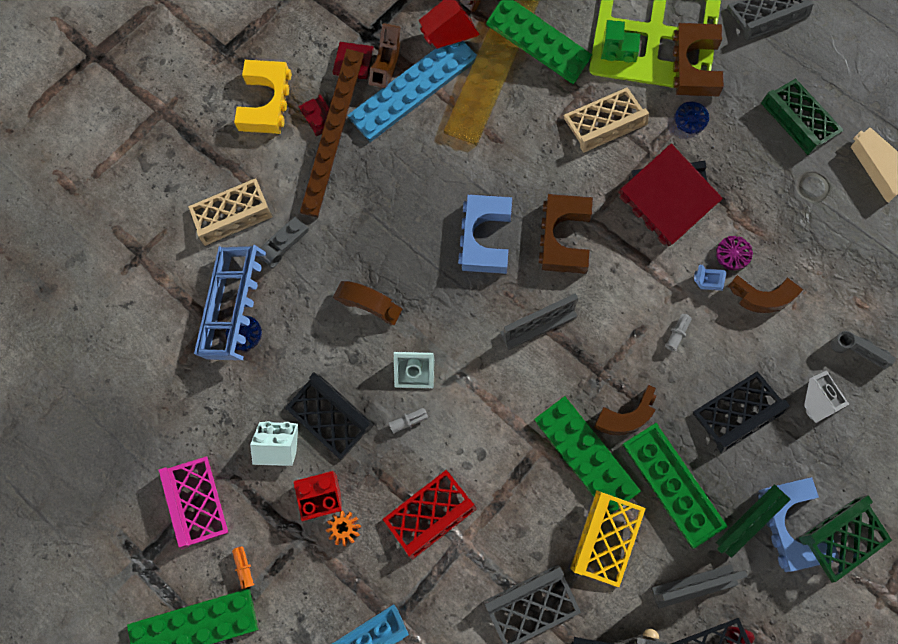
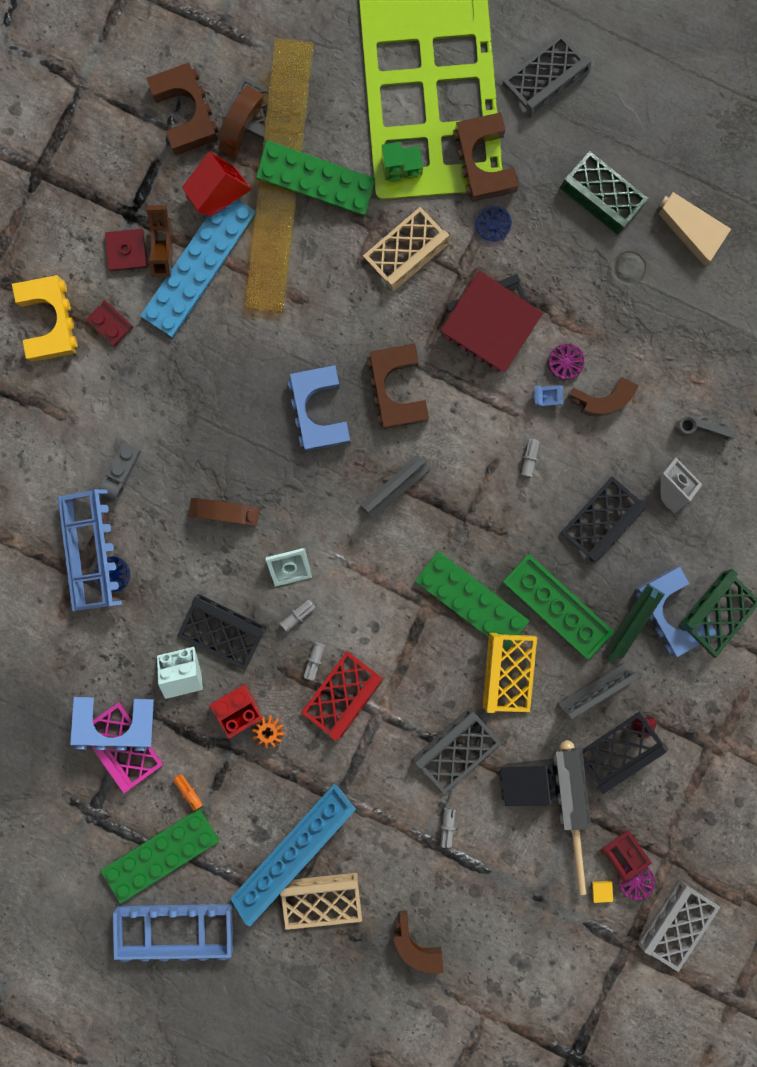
camera: 20 degrees left, 15 degrees up
tan fence [188,178,272,246] -> none
reddish brown plate [300,49,364,218] -> none
reddish brown arch [594,385,657,435] -> none
none -> medium blue arch [70,697,154,751]
none -> light grey axle [304,641,326,681]

